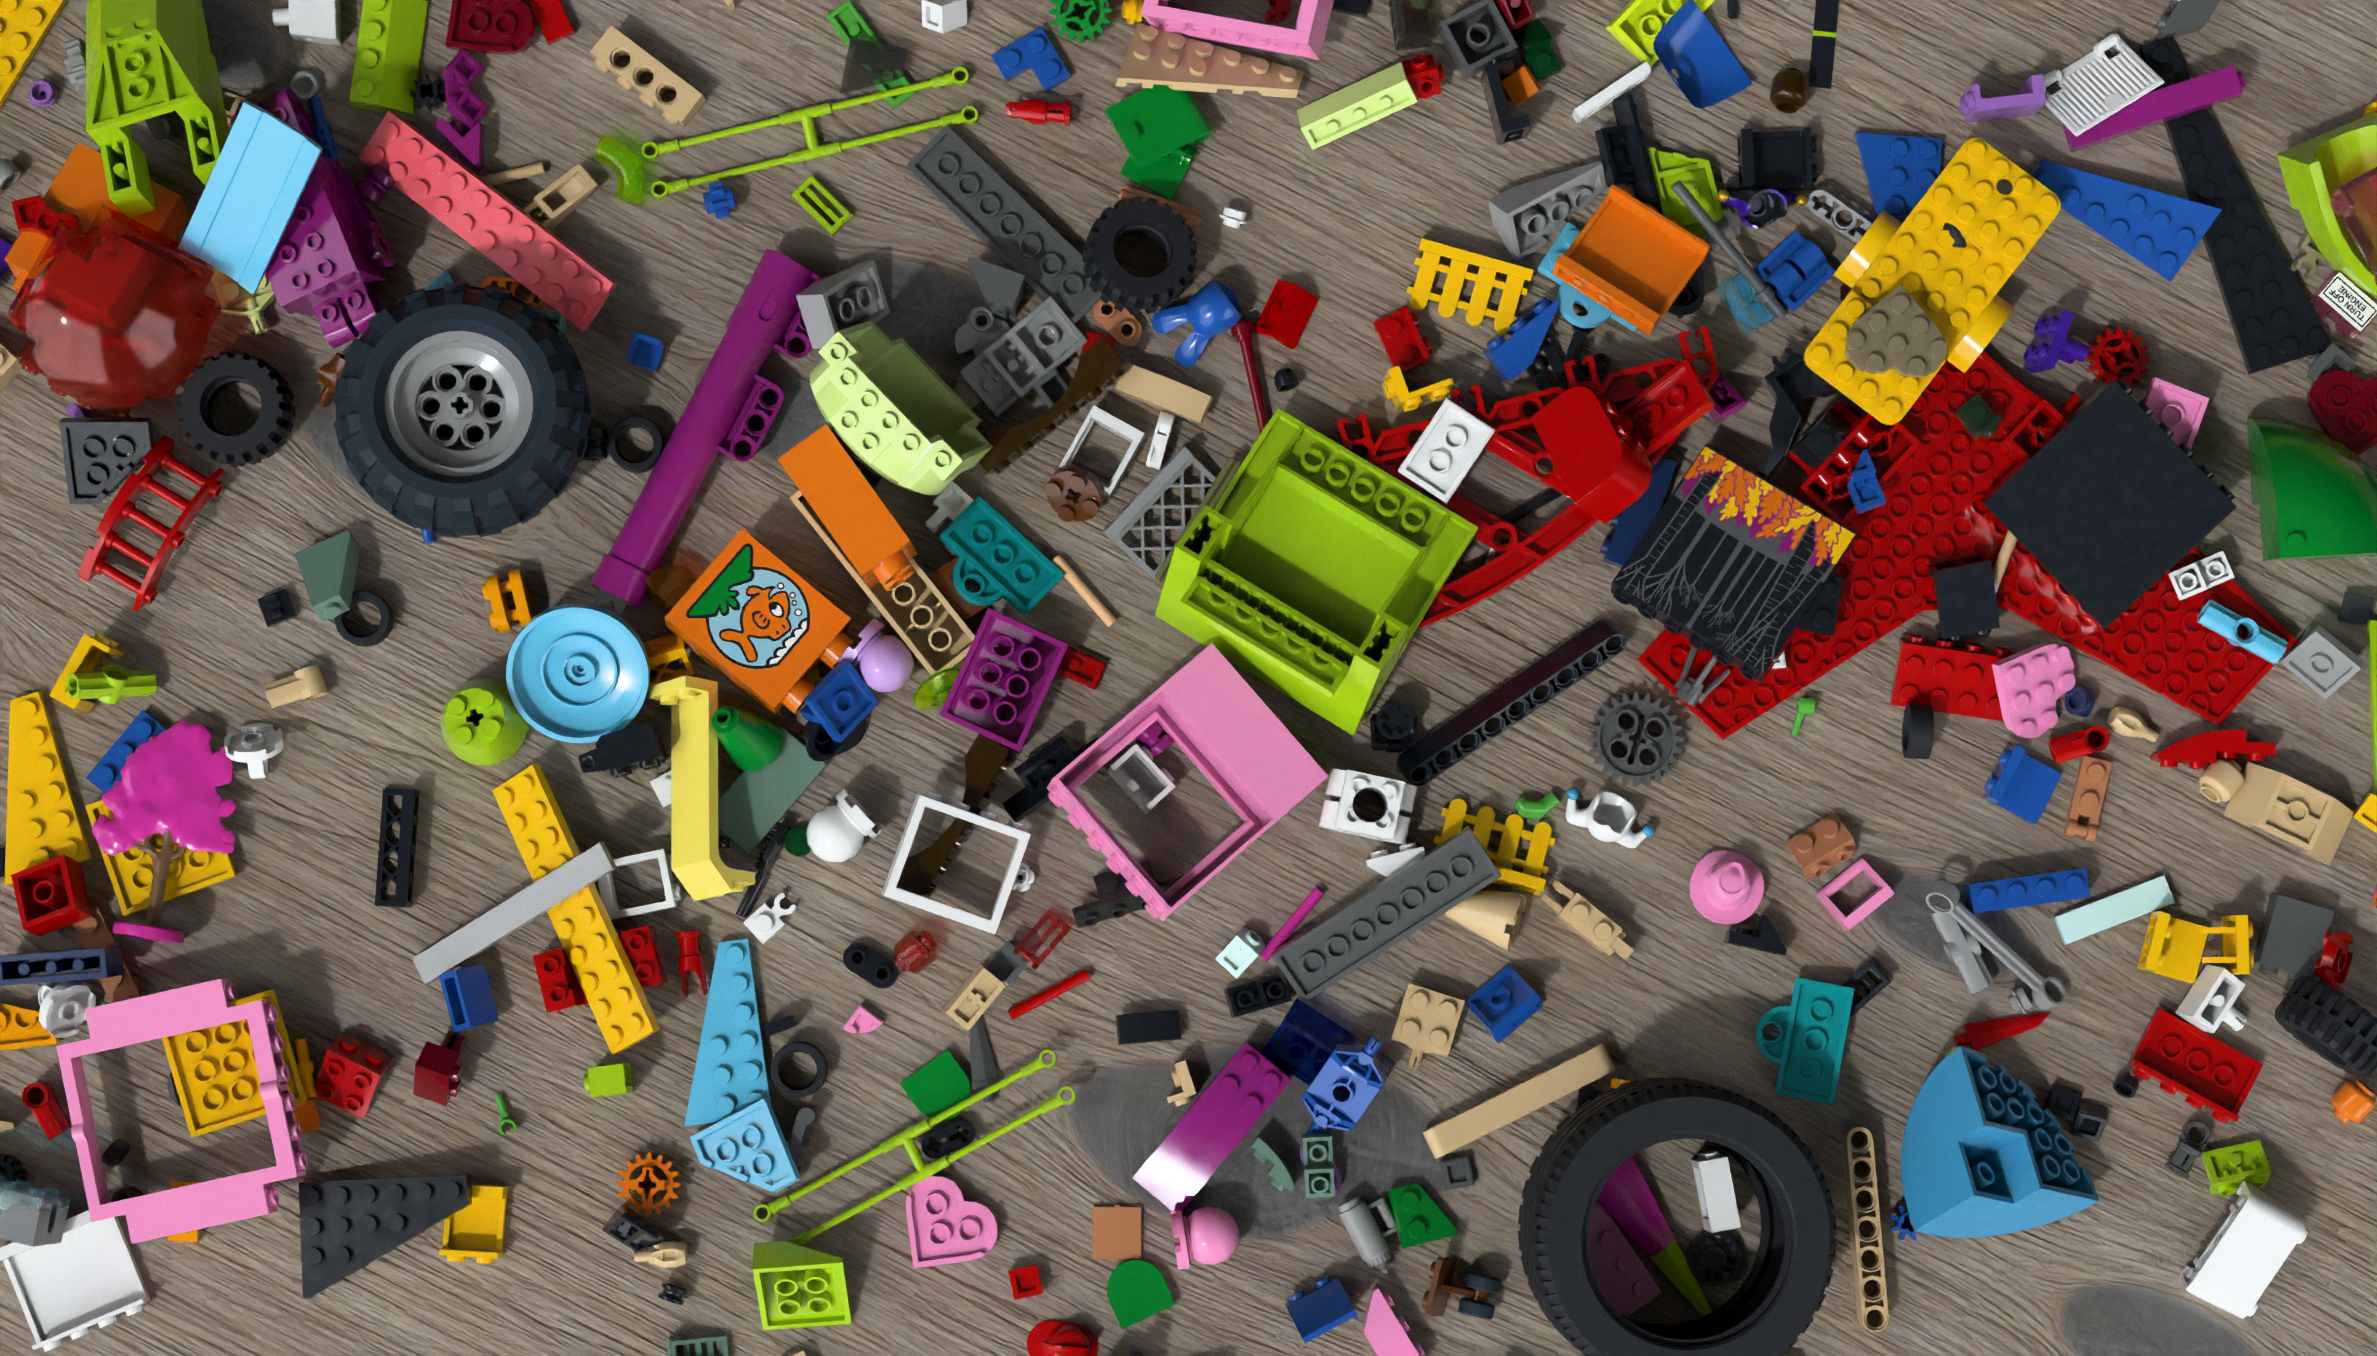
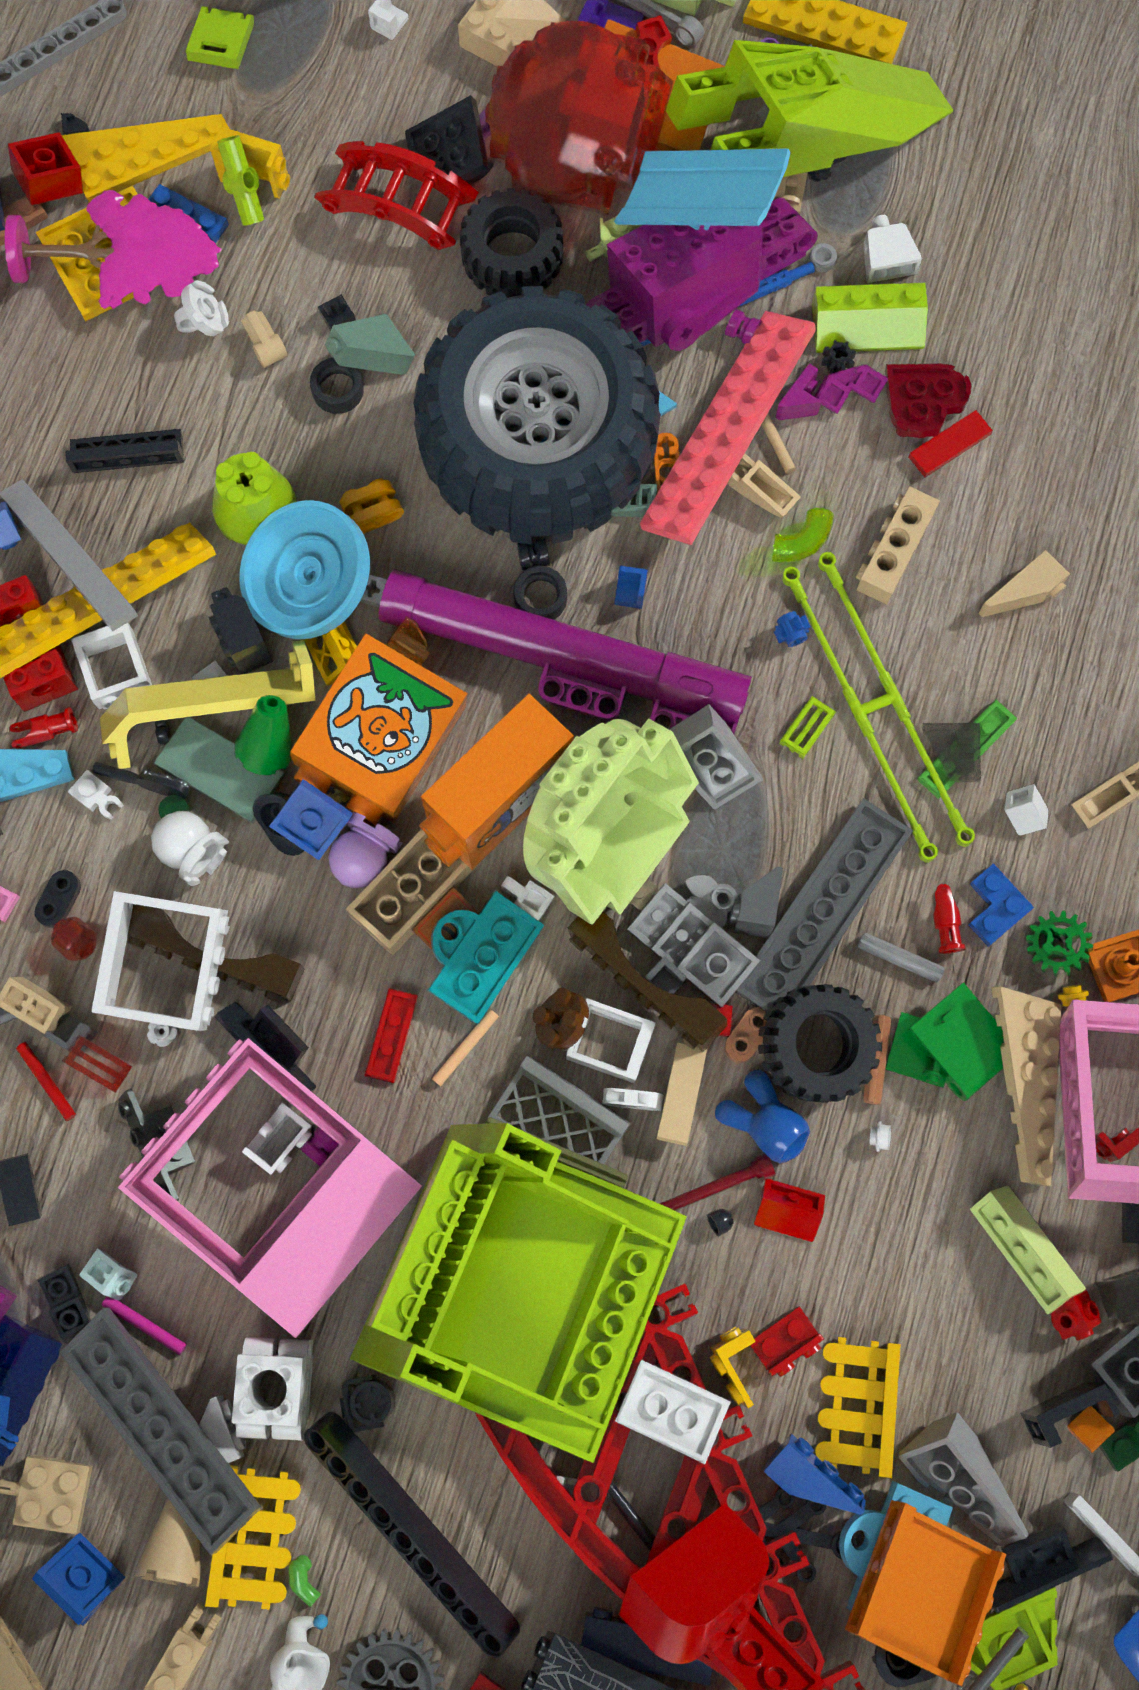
camera: 85 degrees right, 10 degrees down
clear neon green dish [913,668,960,711] -> none
magenta slope [939,608,1070,752] -> none
none -> light grey axle [858,933,944,982]

